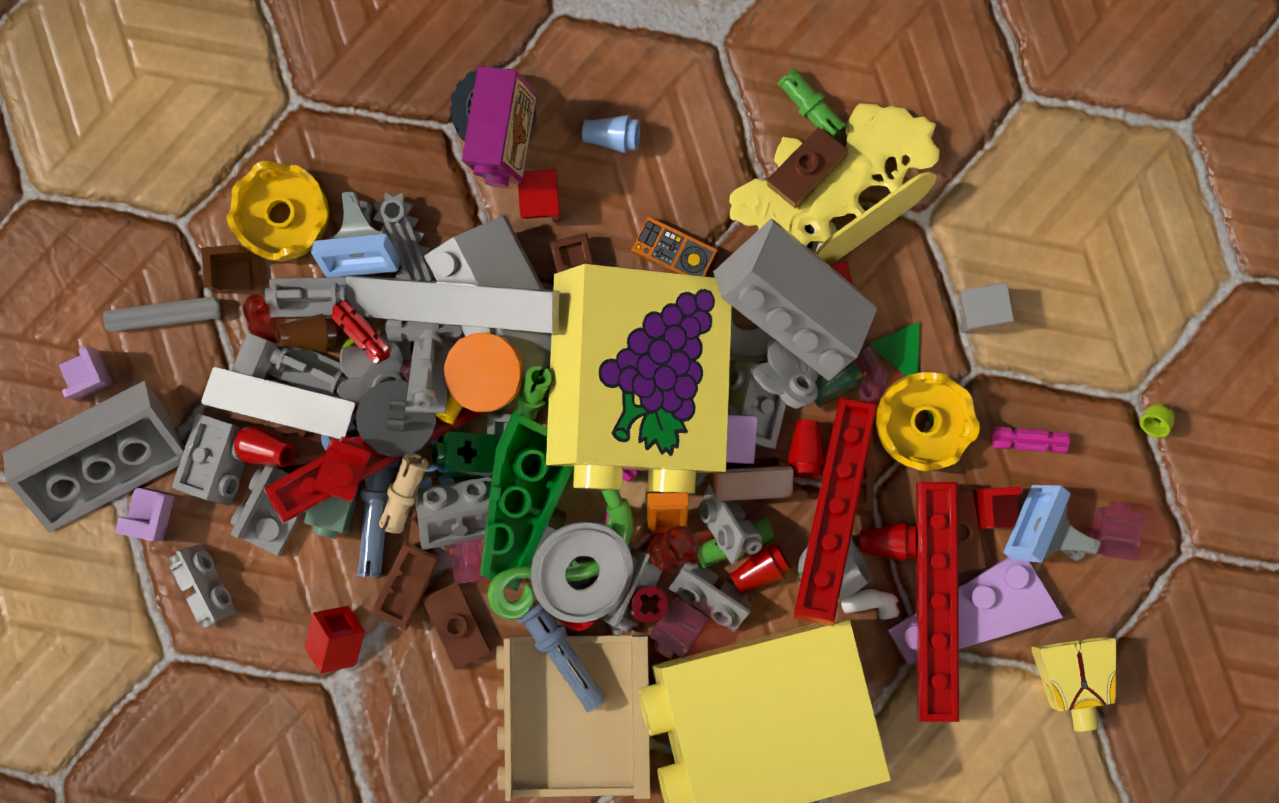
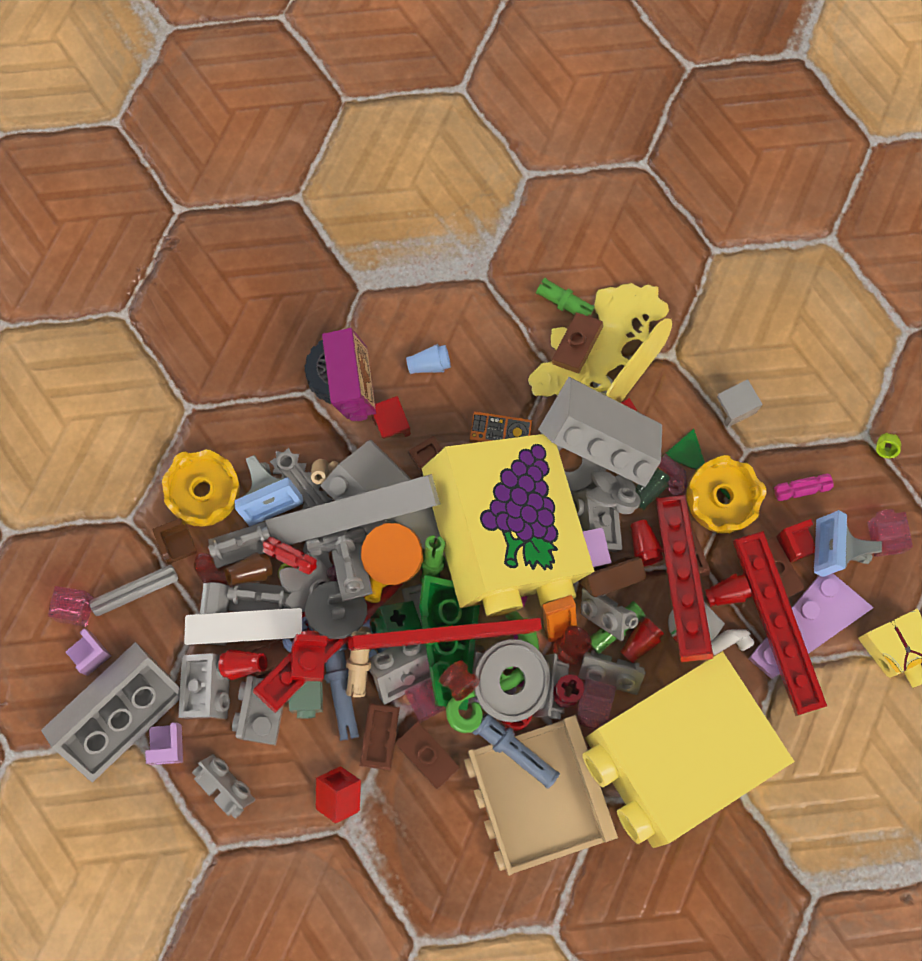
camera: 15 degrees left, 10 degrees down
none -> clear pink brick [48,586,94,627]
none -> tan arm [311,459,339,484]
none -> red tile [348,618,542,651]
none -> clear red wheel [439,660,480,701]

